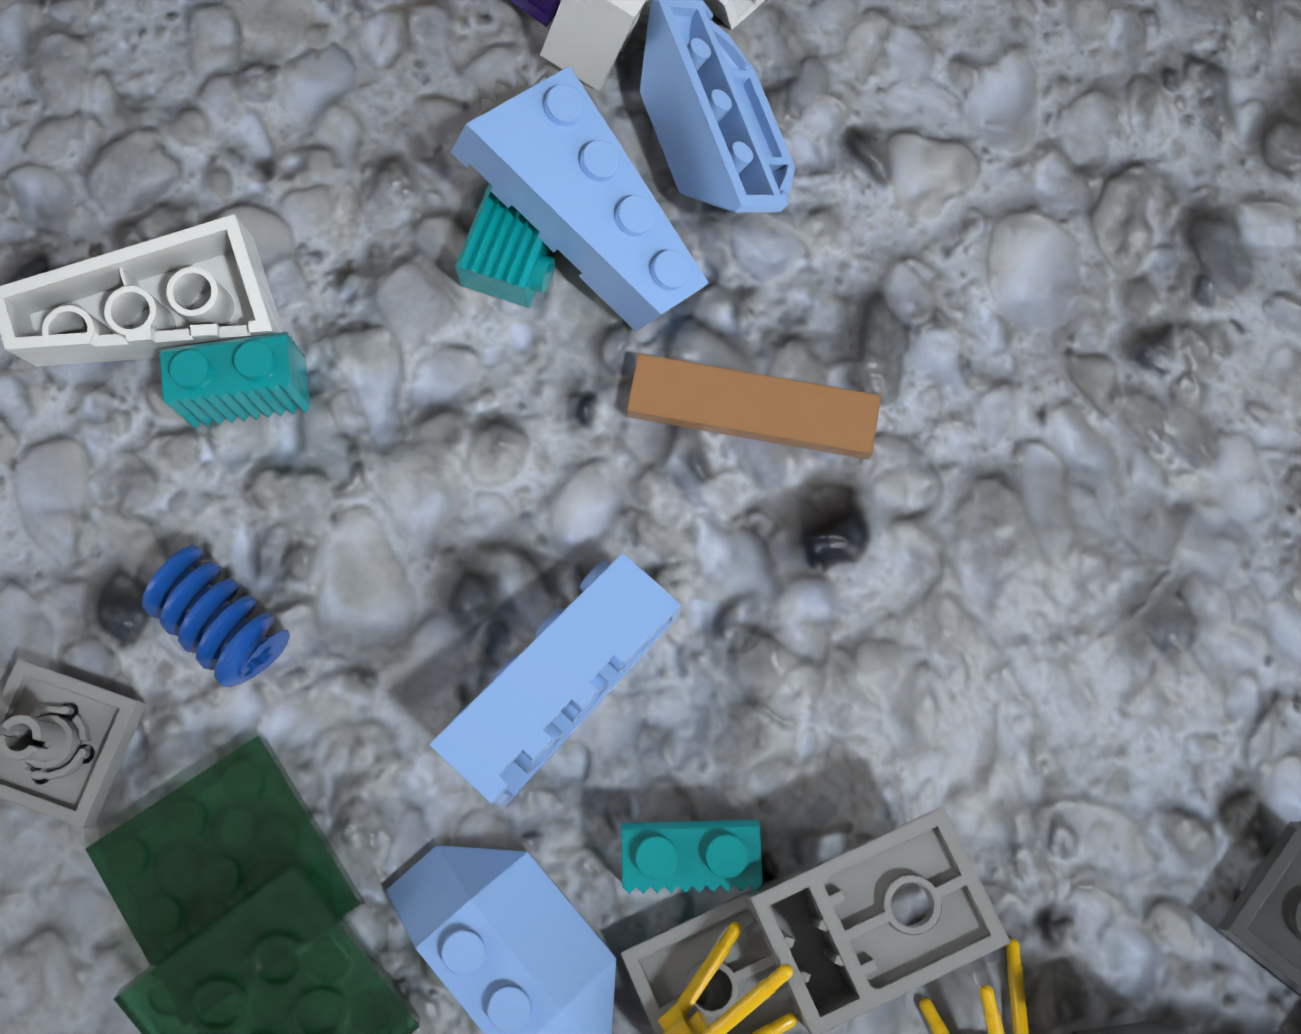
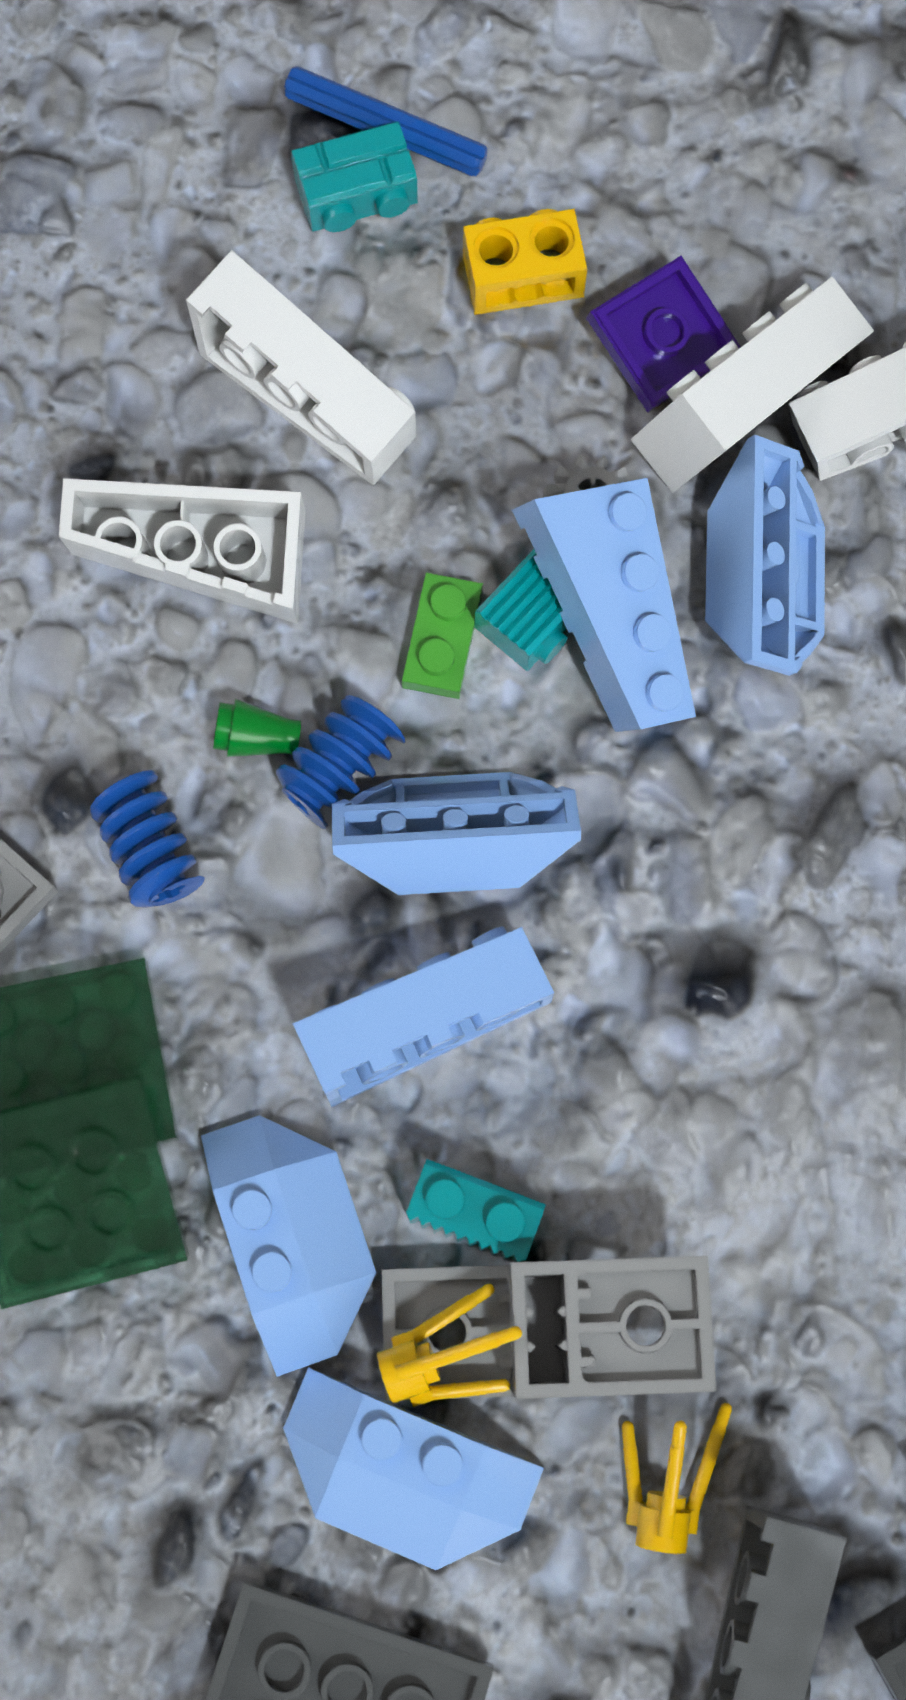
camera: 20 degrees right, 0 degrees up
teal brick [160,332,310,429] -> none
medium nougat tile [627,353,881,460] -> none
none -> white wedge [186,250,416,486]
none -> green cone [213,698,301,757]
none -> blue piece [276,695,406,829]
none -> light blue wedge [332,772,581,895]
none -> bright green plate [402,572,483,699]

